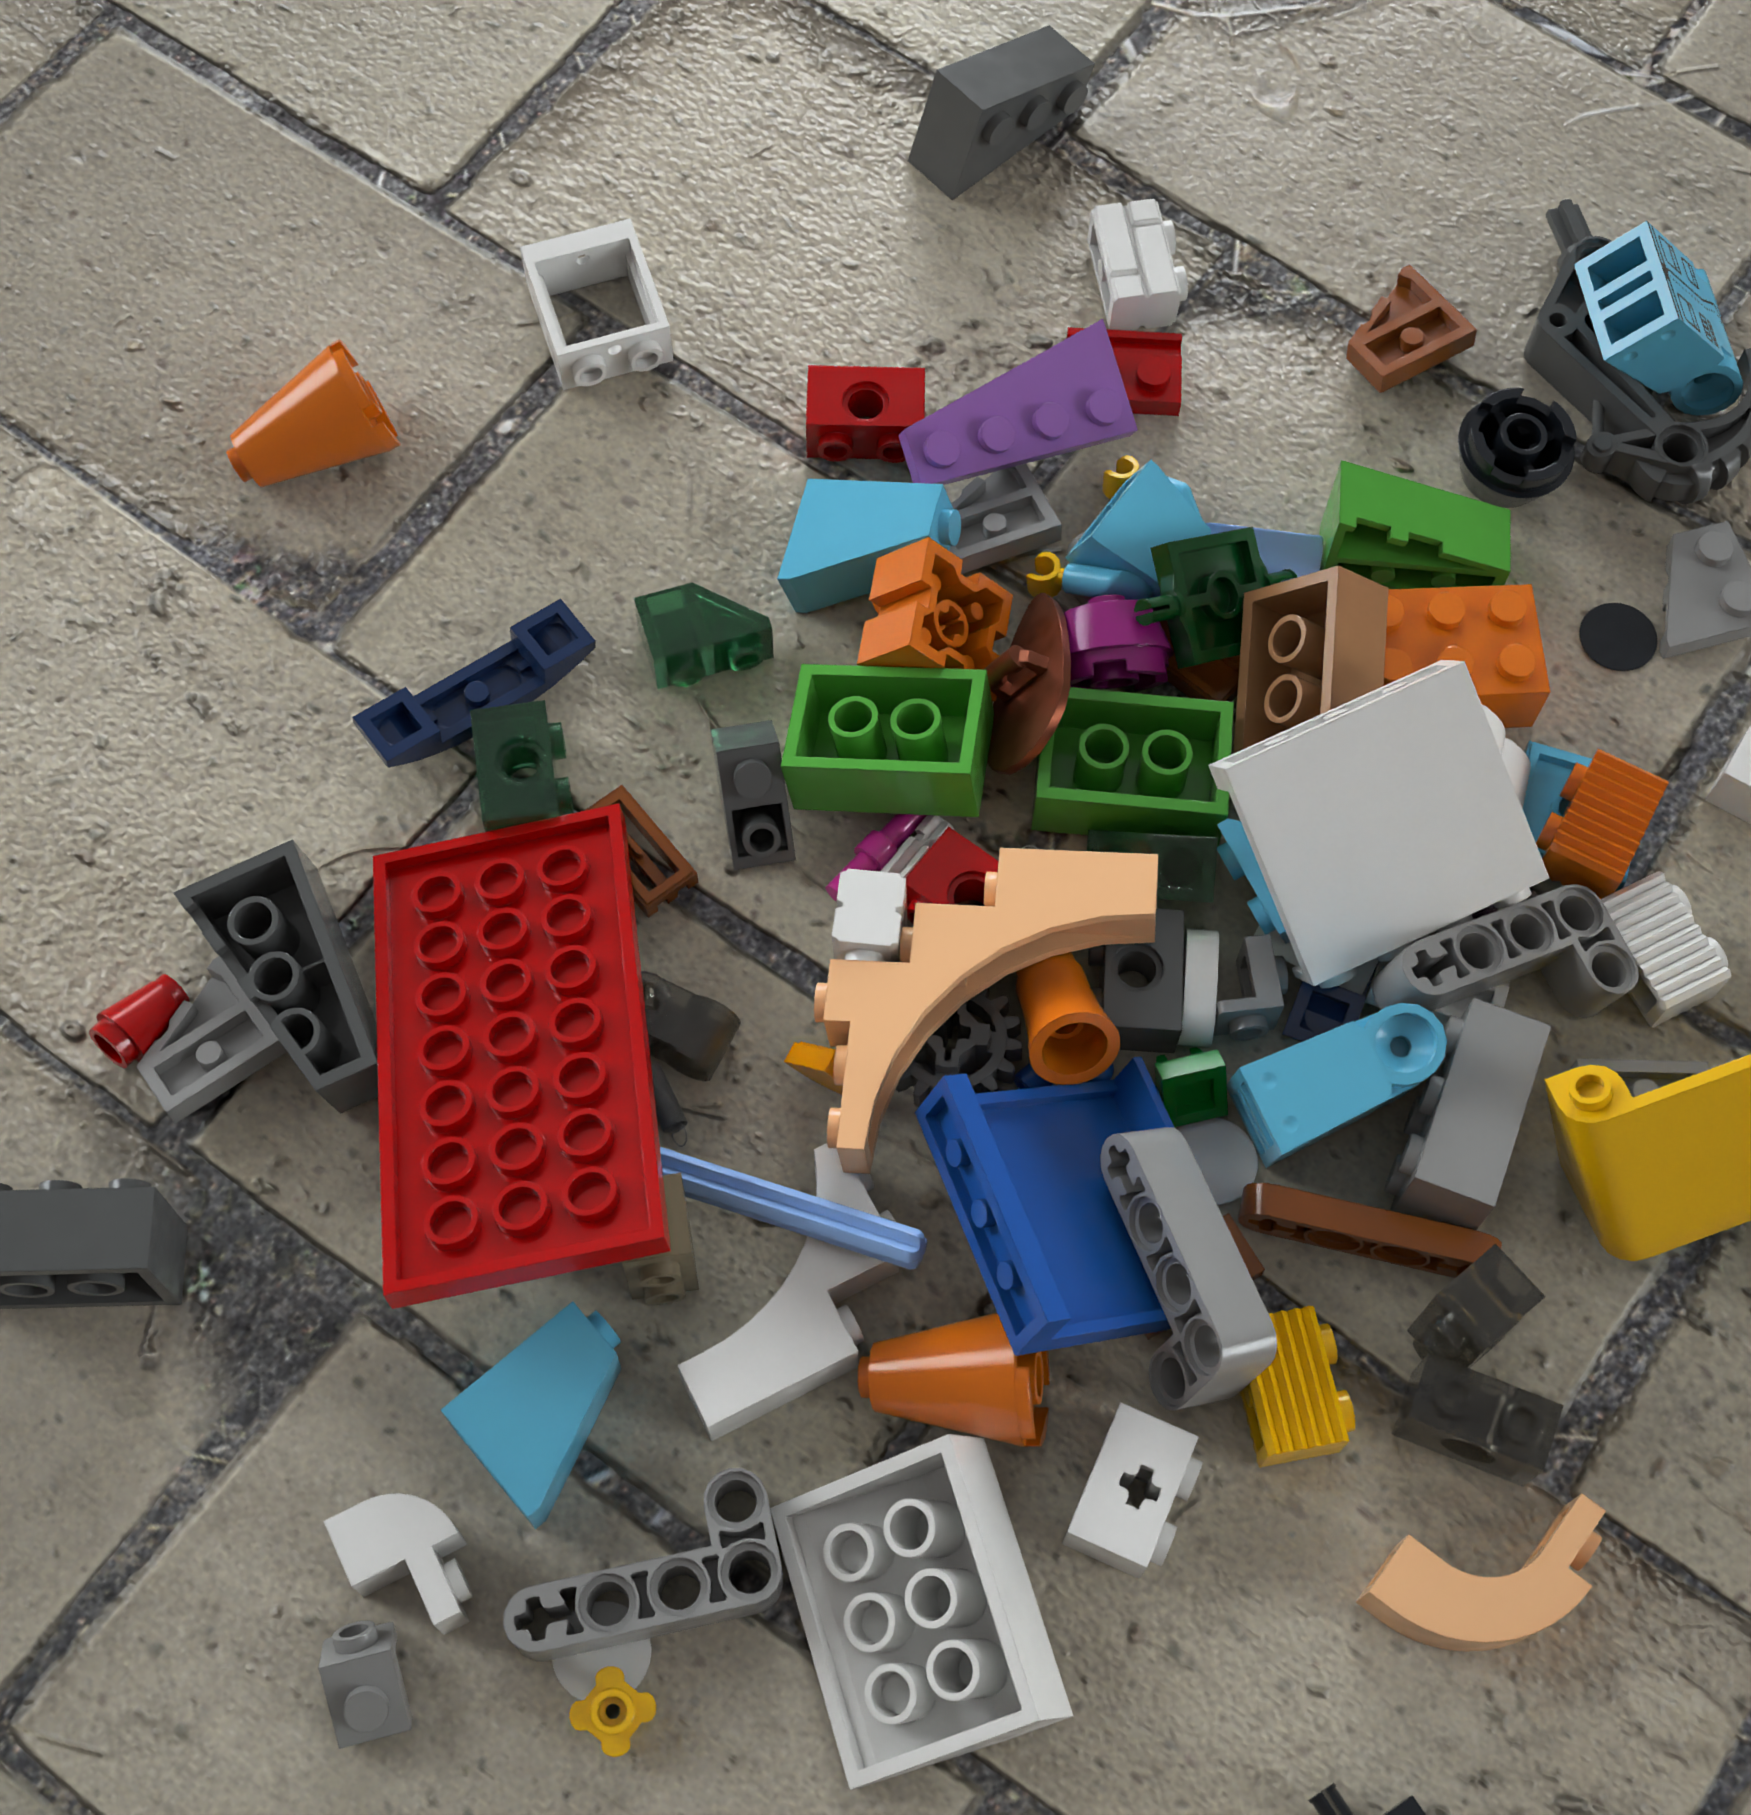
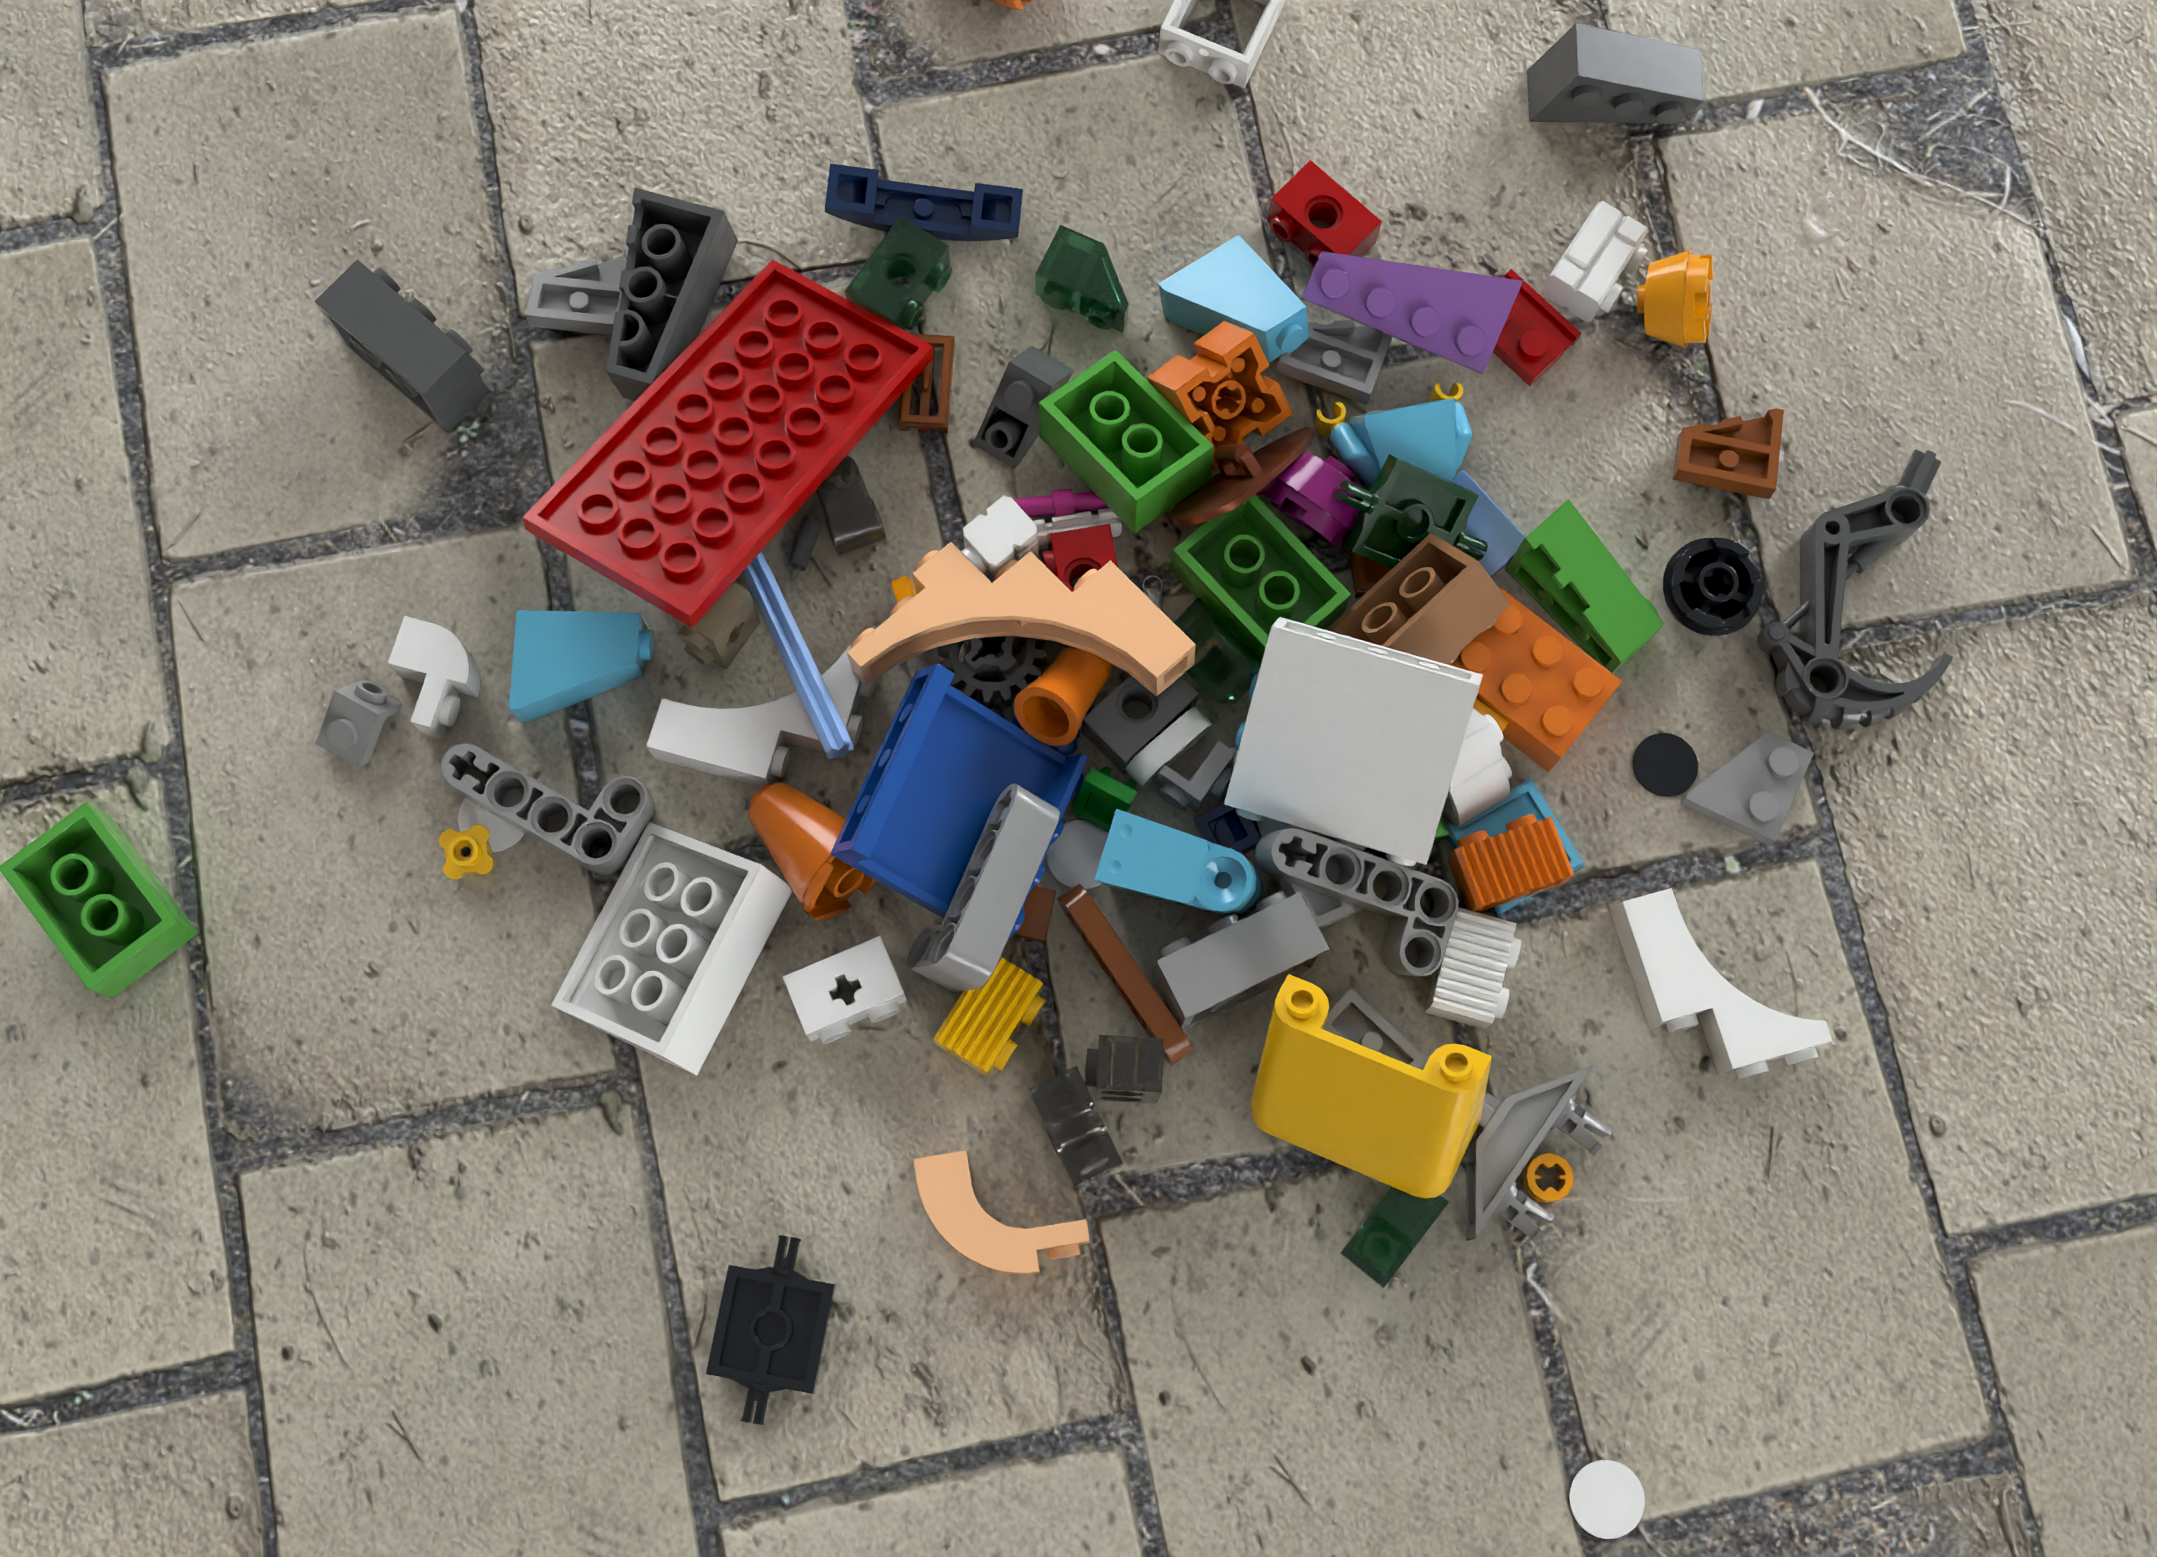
camera: 40 degrees right, 10 degrees up
red cone [89,974,190,1068] -> none
medium azure piece [1574,221,1743,416] -> none
none -> light orange cone [1637,249,1714,349]

